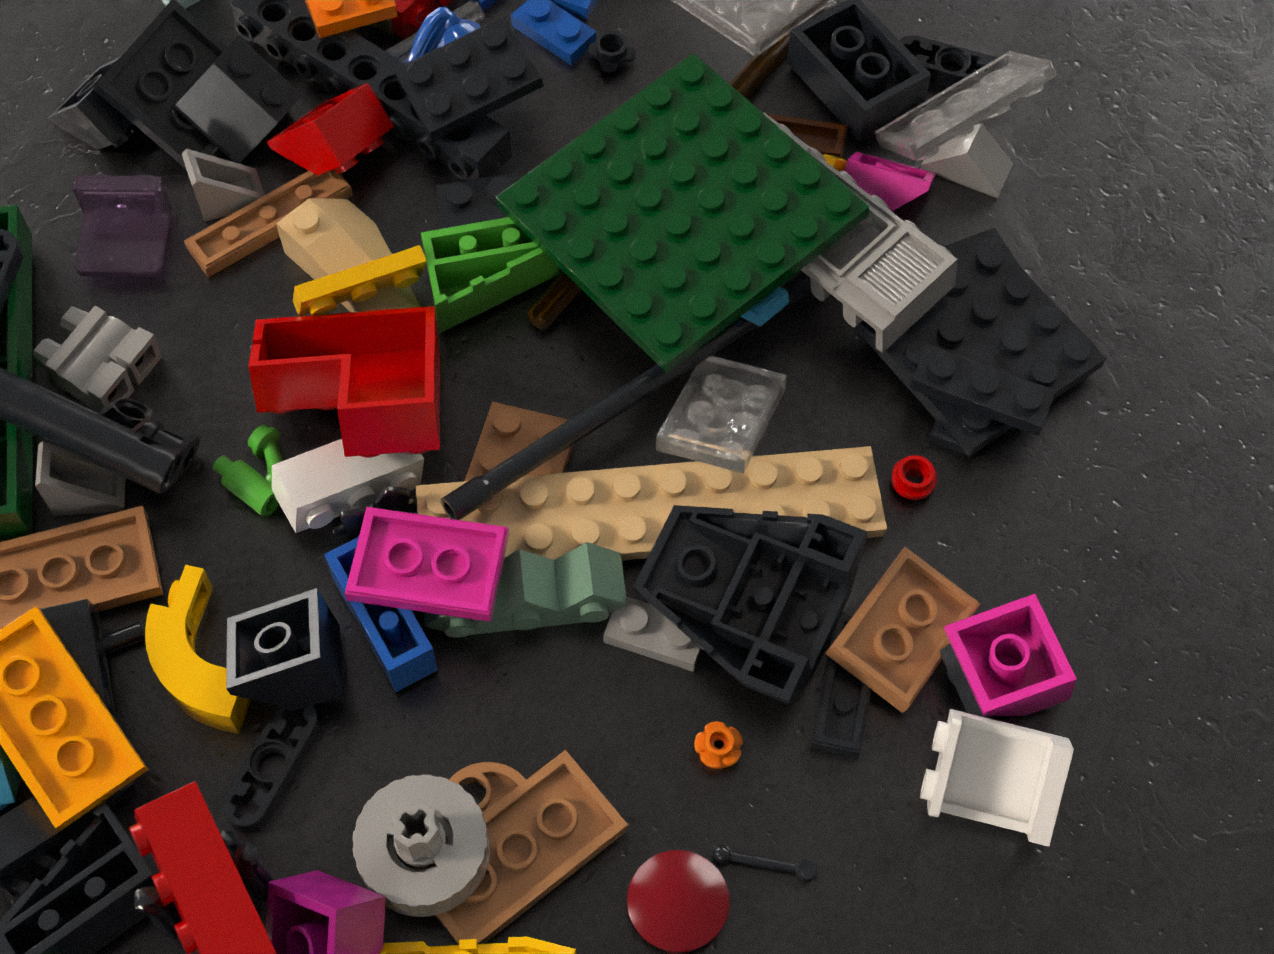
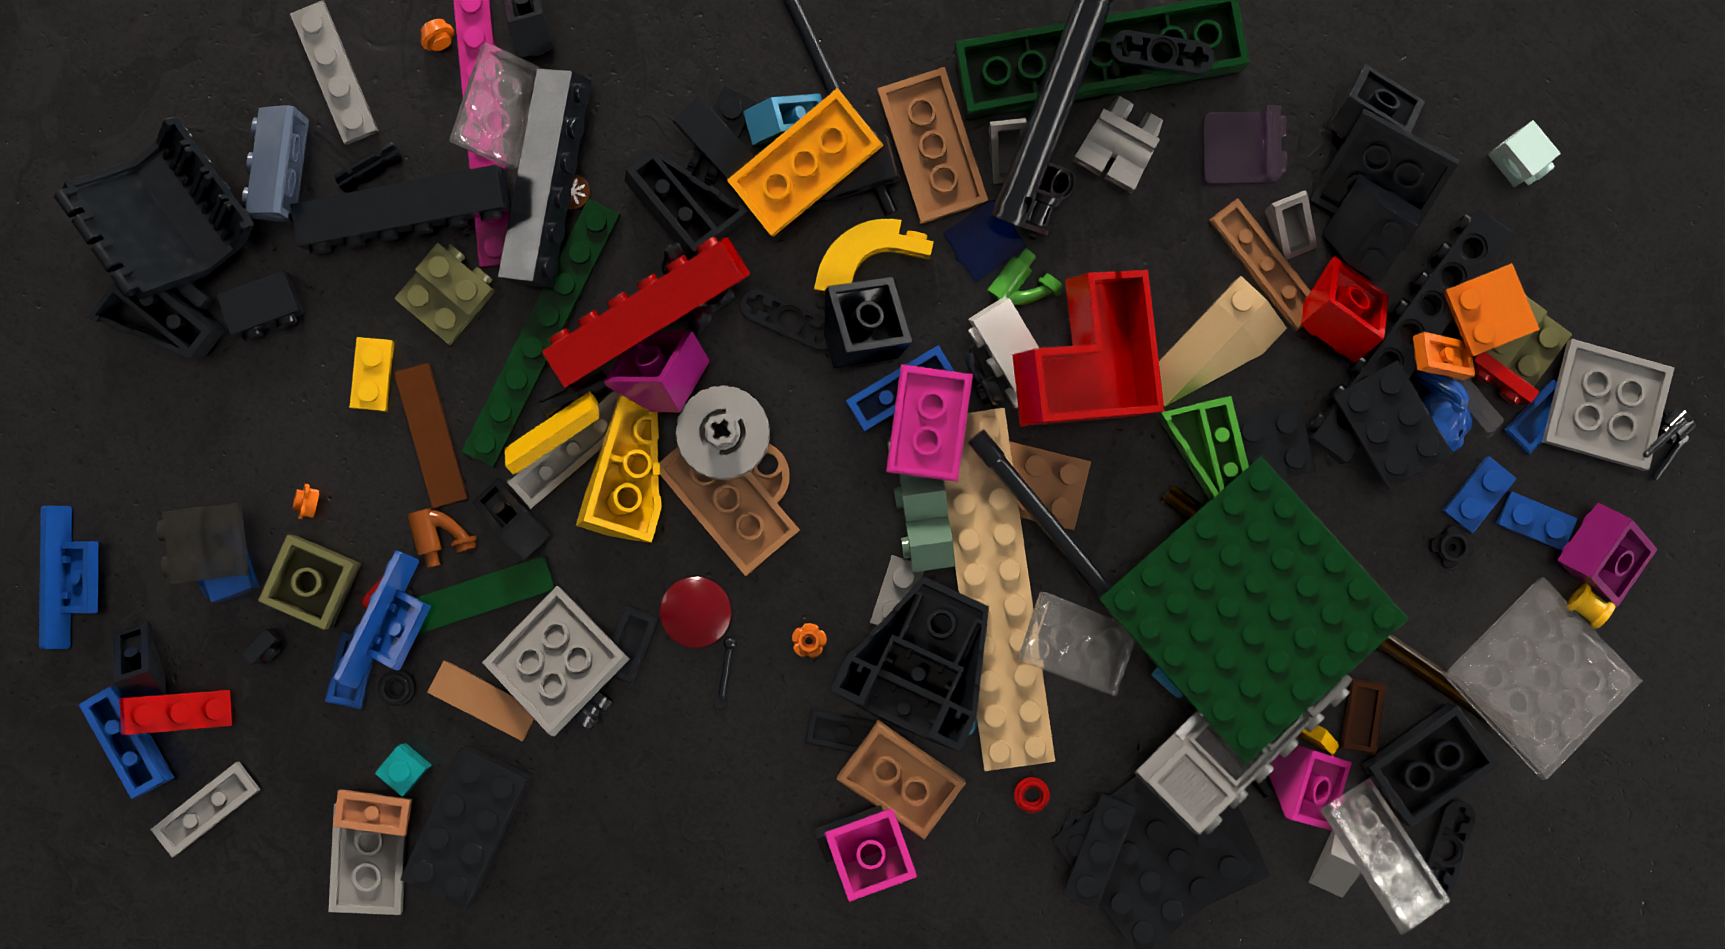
camera: 85 degrees right, 25 degrees up
yellow plate [293,245,427,316] -> none
white panel [920,709,1074,847] -> none
none -> clear blue piece [943,199,1027,282]
none -> orange plate [1413,332,1475,380]

